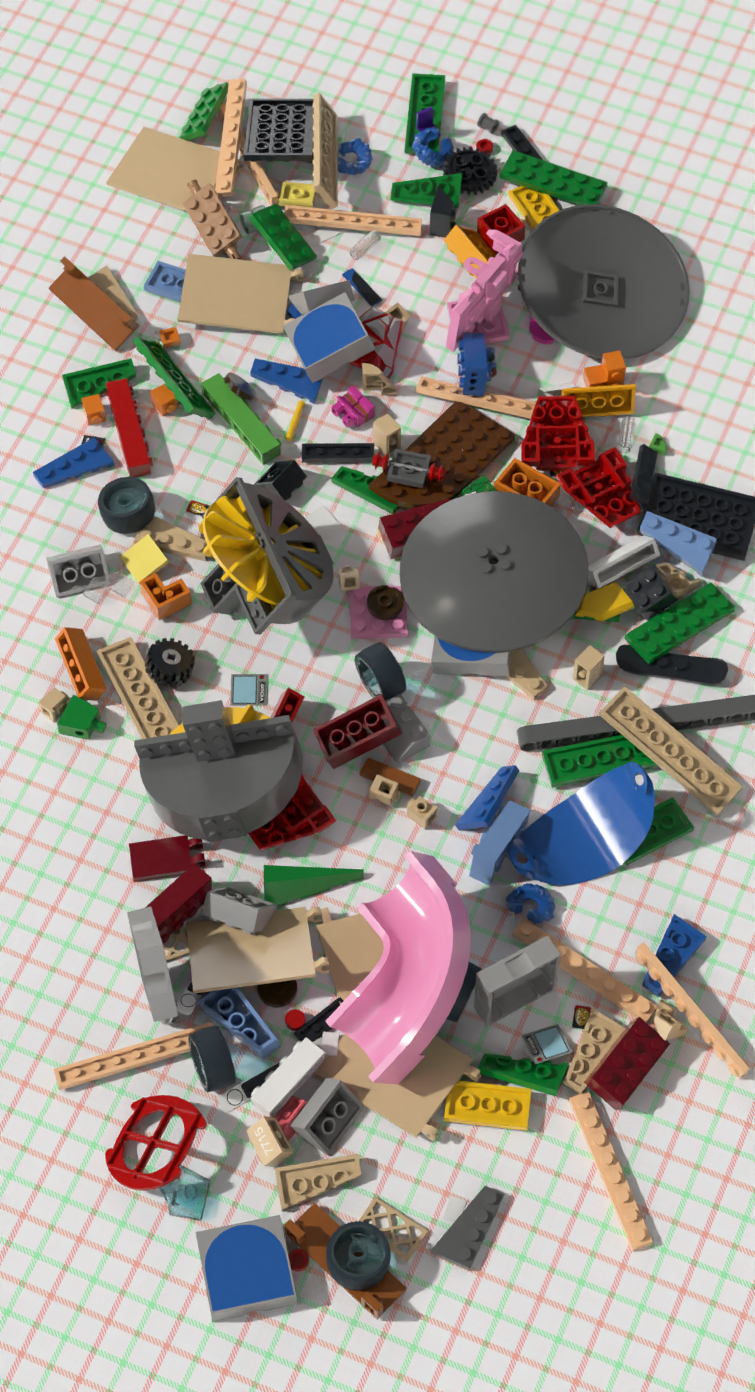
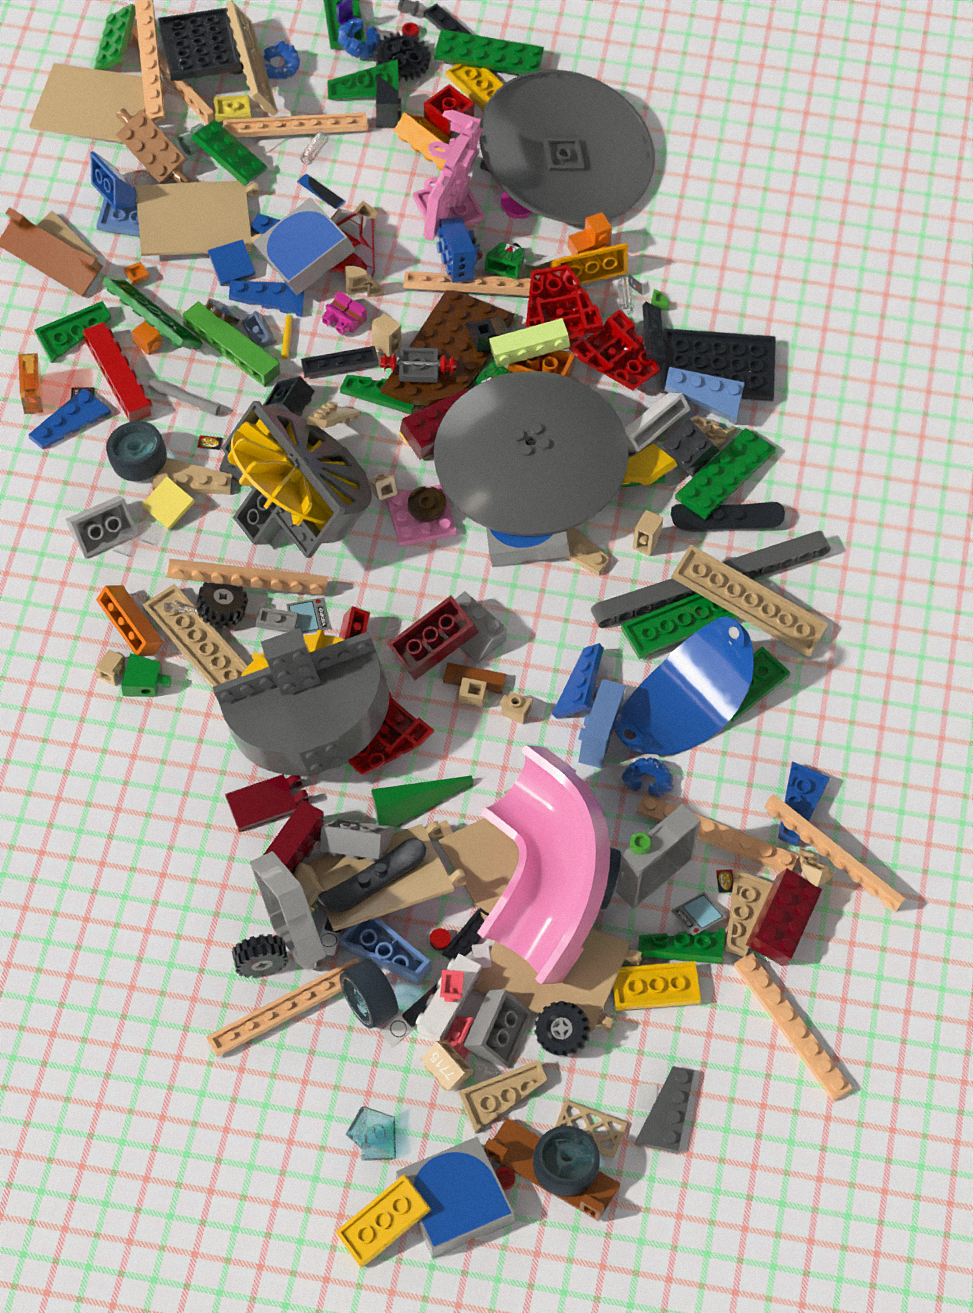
camera: 15 degrees left, 0 degrees up
orange brick [82,394,106,426] -> none
red window [105,1095,207,1191] -> none
orange brick [139,573,192,620] -> none
dark brown tile [257,980,298,1008] -> none
light grey slope [289,280,355,314] -> none
black wheel [354,642,407,700] -> none
none -> clear orange brick [18,353,43,414]
none -> blue slope [90,151,137,210]
none -> light grey piece [148,378,221,416]
none -> clear bar [164,600,197,613]
none -> light nougat plate [166,558,328,595]
none -> blue tile [208,239,255,286]
none -> black wheel [232,934,289,978]
none -> sand blue slope [242,311,277,348]
none -> light grey plate [256,607,299,632]
none -> tan slope [294,862,323,914]
none -> tan wing [307,401,361,428]
none -> black piece [317,838,426,912]
none -> yellow tile [335,1174,432,1268]
none -> coral bracket [440,969,464,1002]
none -> black slope [465,315,509,353]
none -> green torso [484,242,525,280]
none -> yellowish green brick [489,318,570,367]
none -> black wheel [534,1001,591,1057]
none -> black sticker [628,274,643,295]
none -> bright green tile [629,832,651,855]

